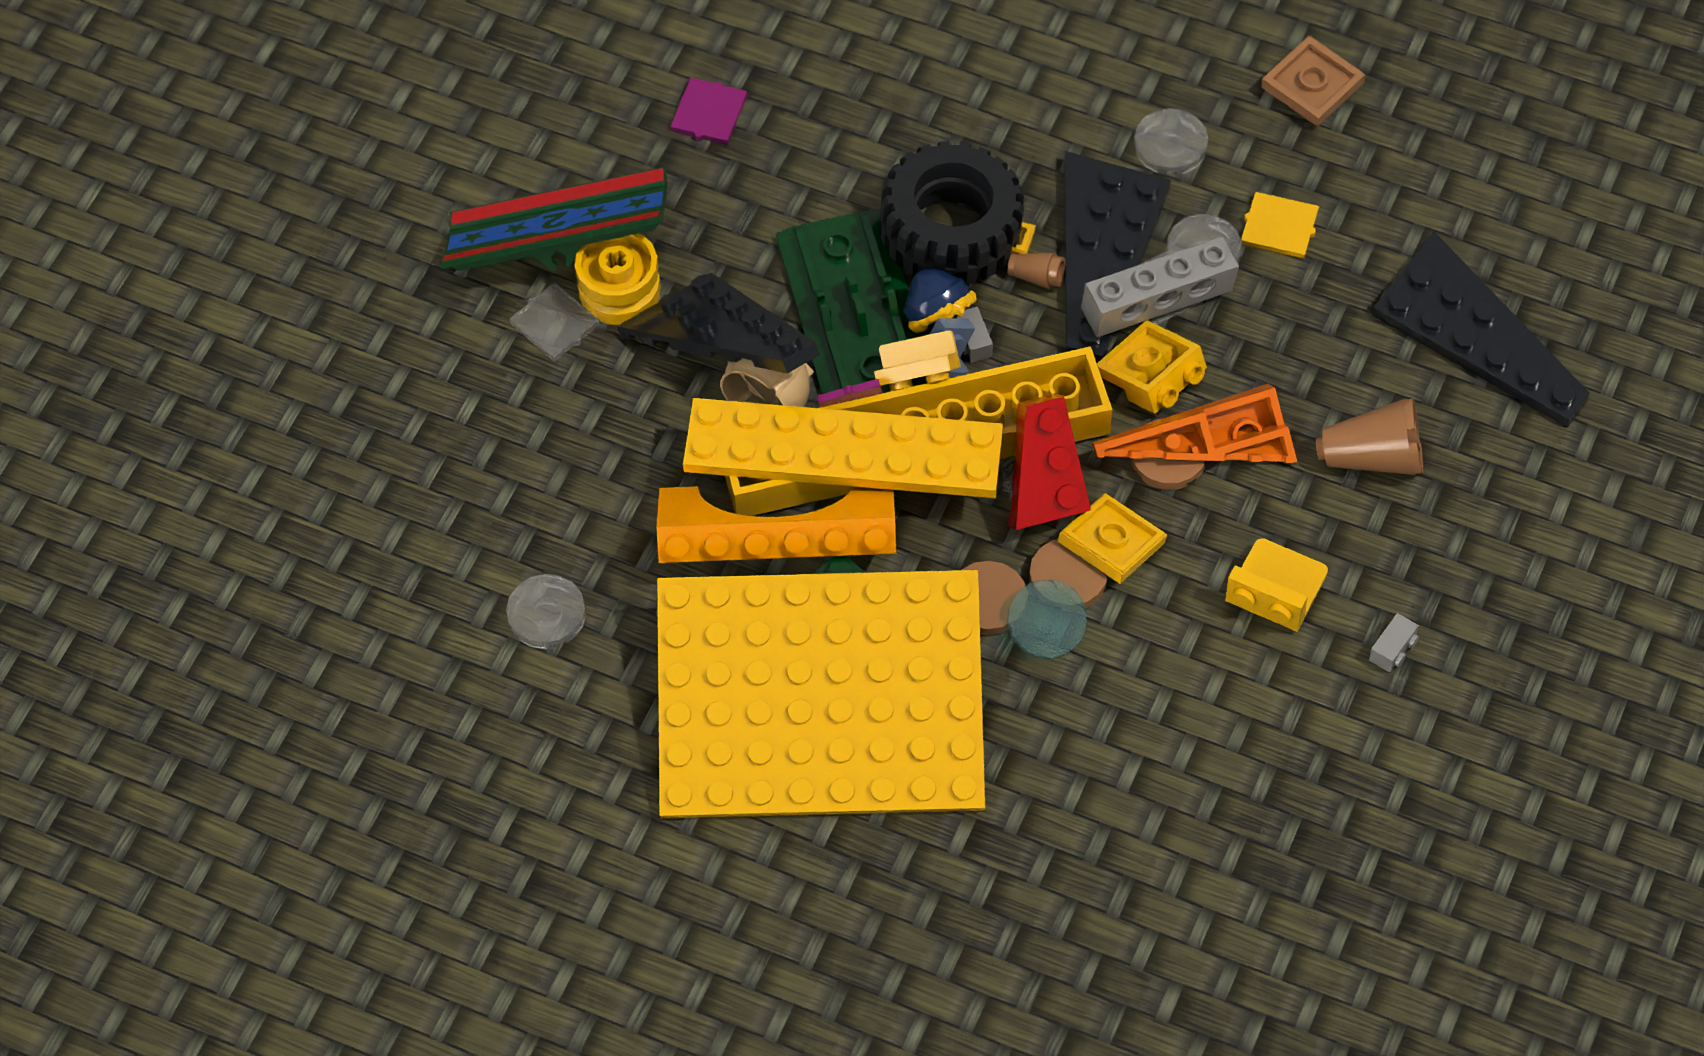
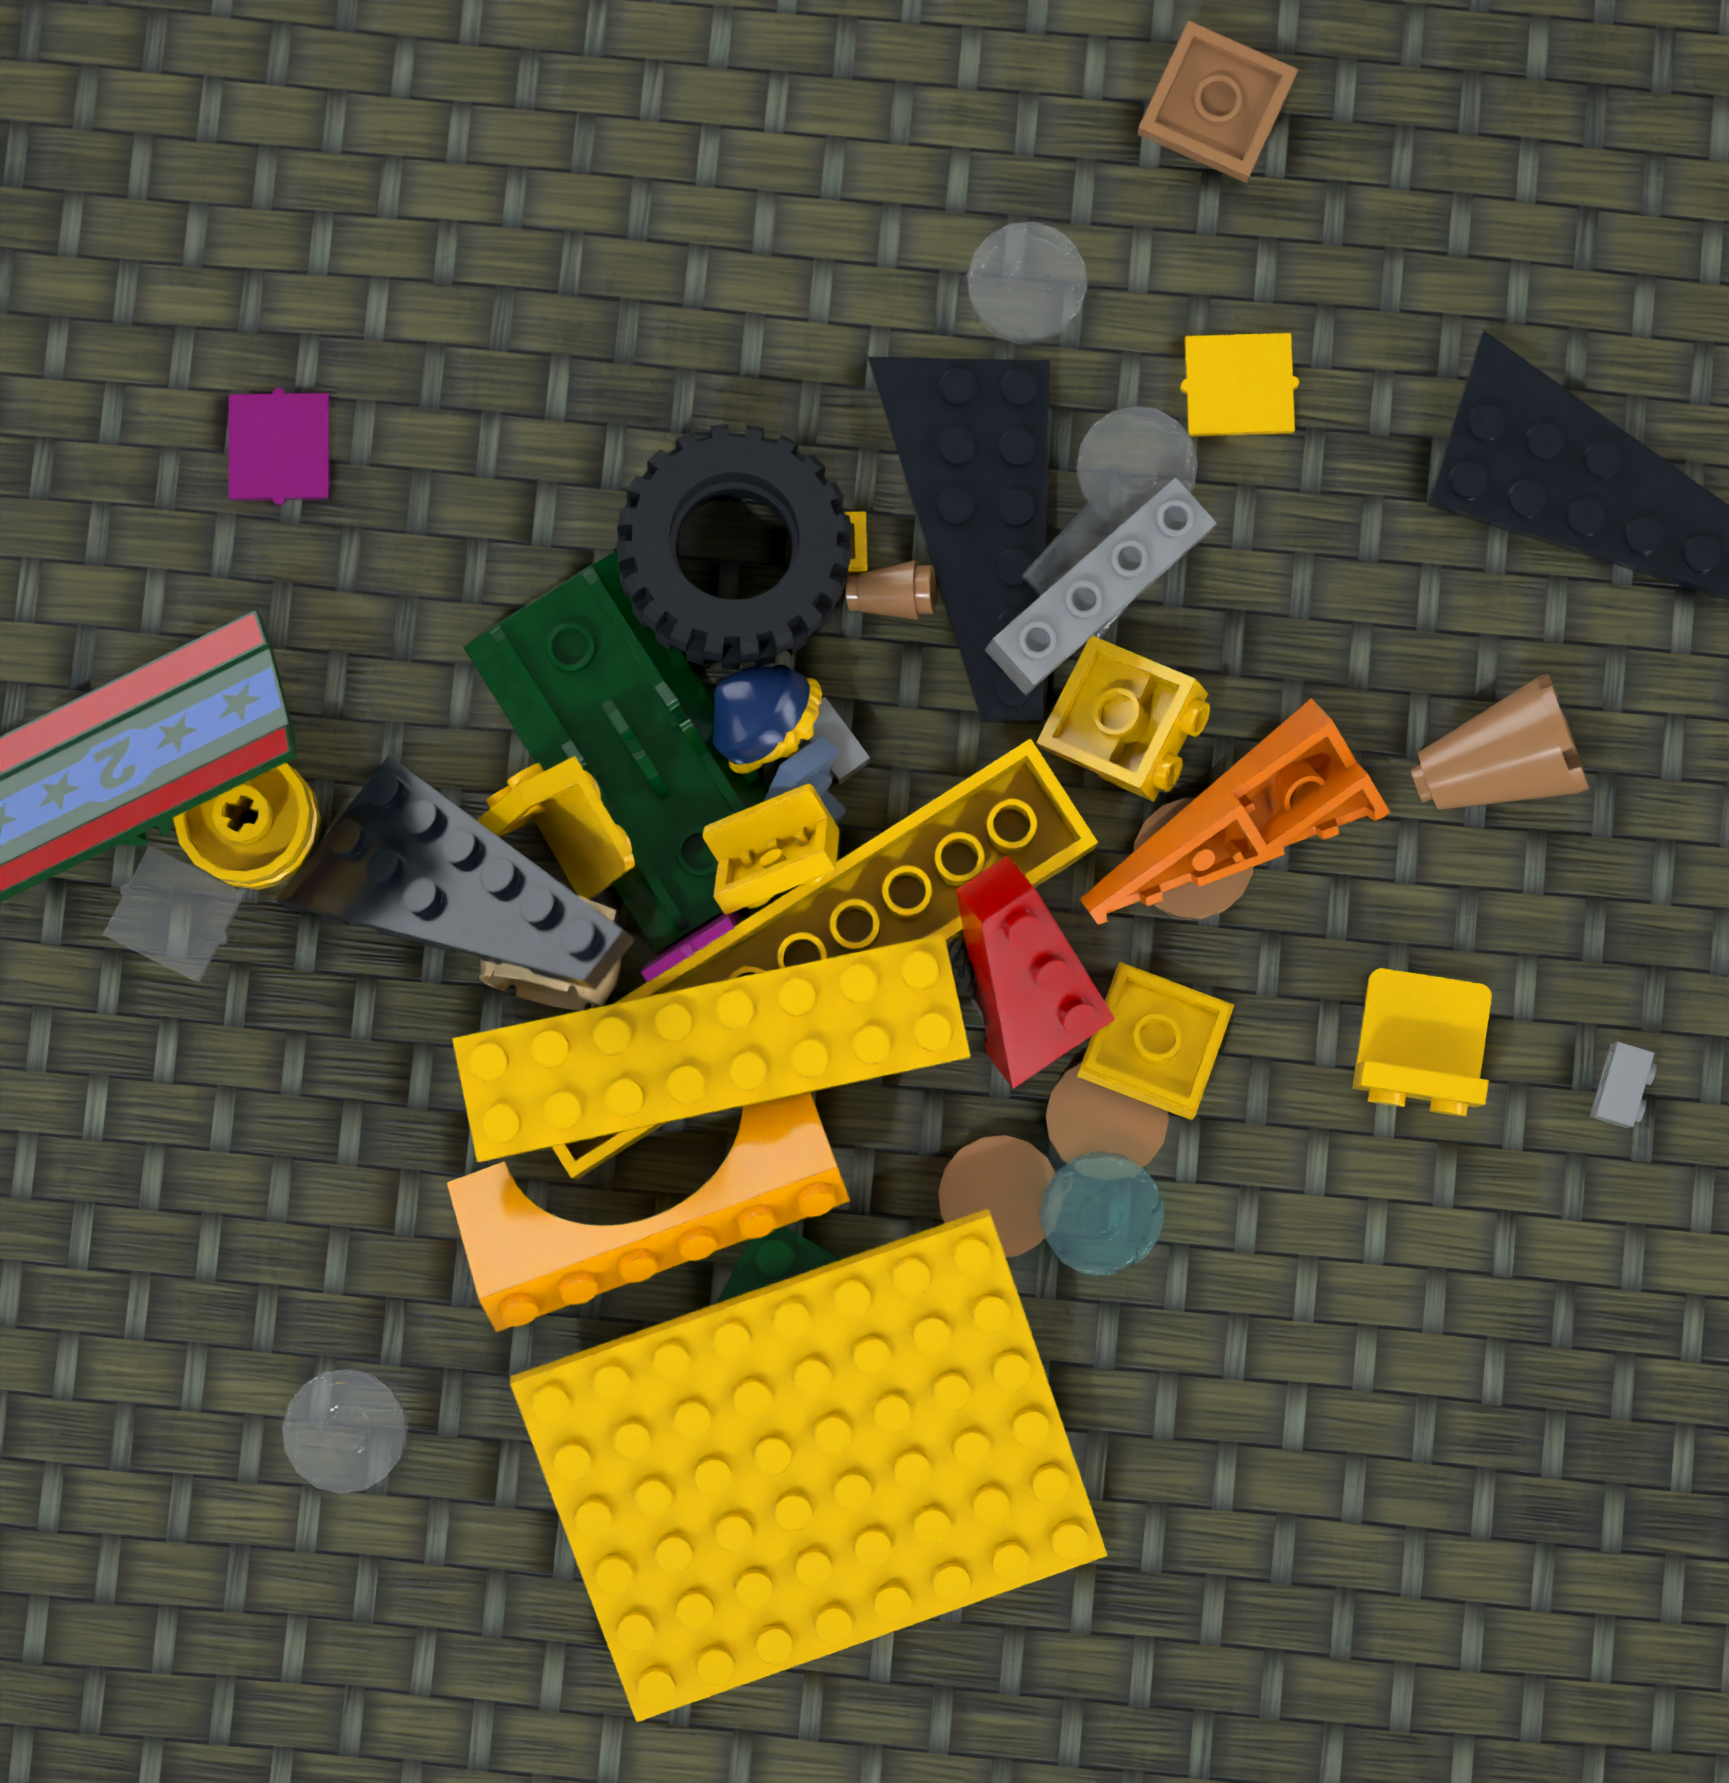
camera: 15 degrees left, 25 degrees up
none -> yellow bracket [477,756,635,900]

